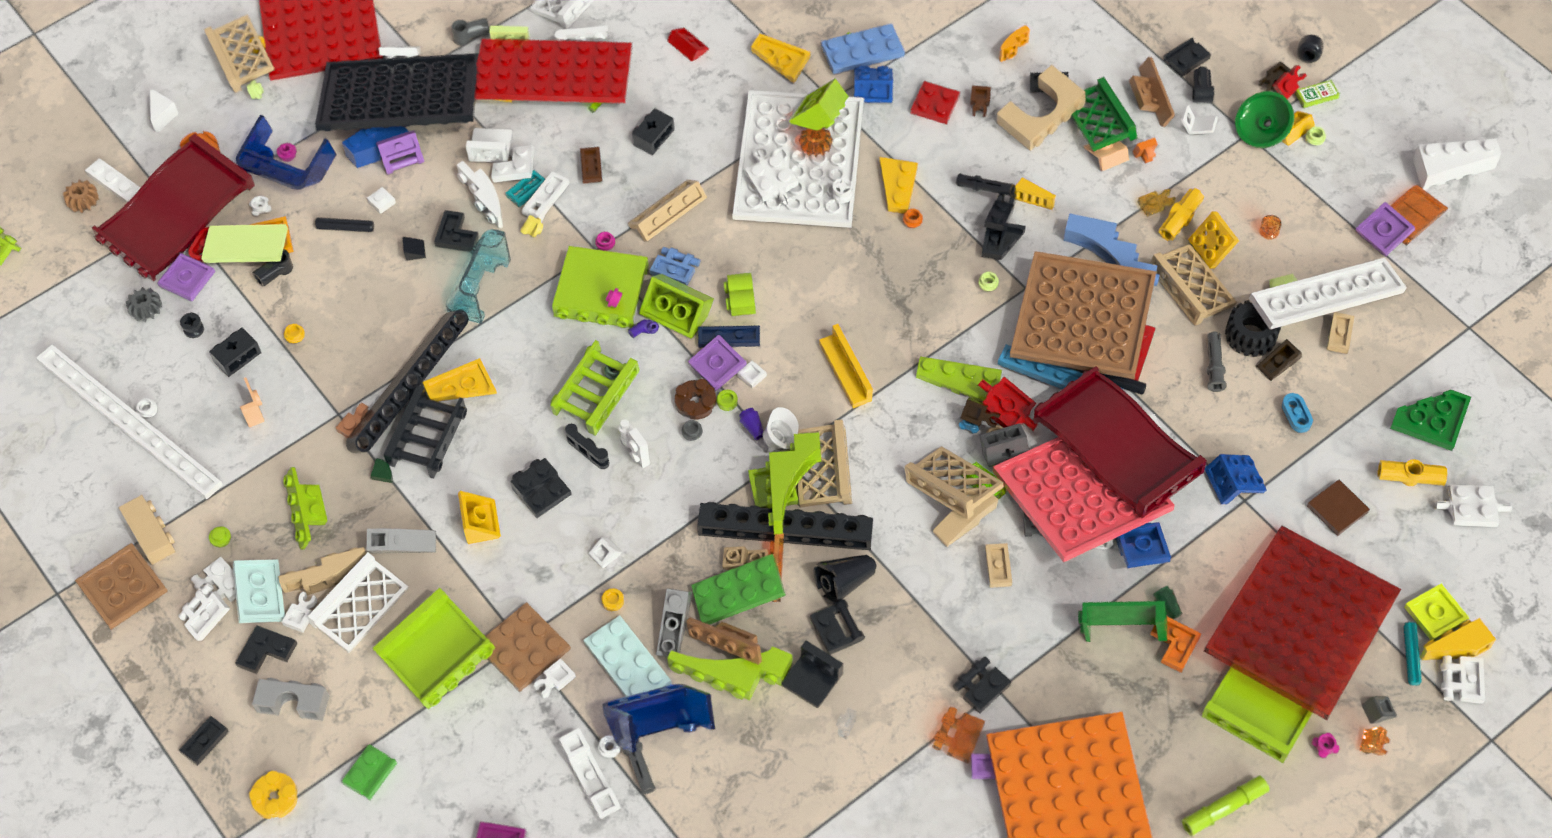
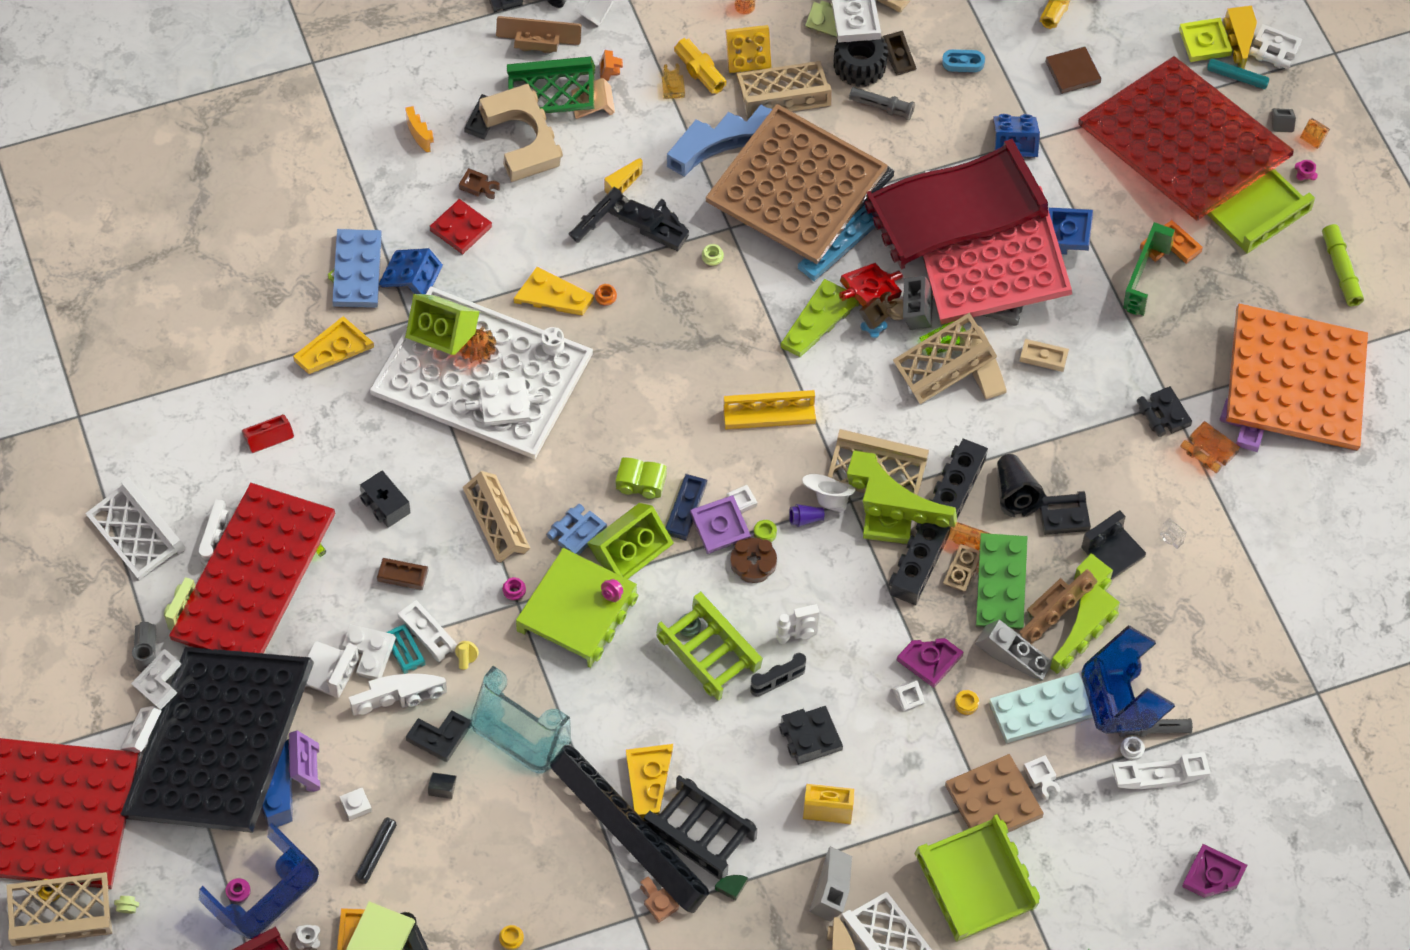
camera: 75 degrees left, 0 degrees up
dark purple arm [628,319,659,338] -> none
dark grey plate [682,420,703,441] -> none
clear green cone [1153,586,1183,620] -> none
none -> white plate [131,649,181,710]
none -> magenta plate [897,638,964,688]

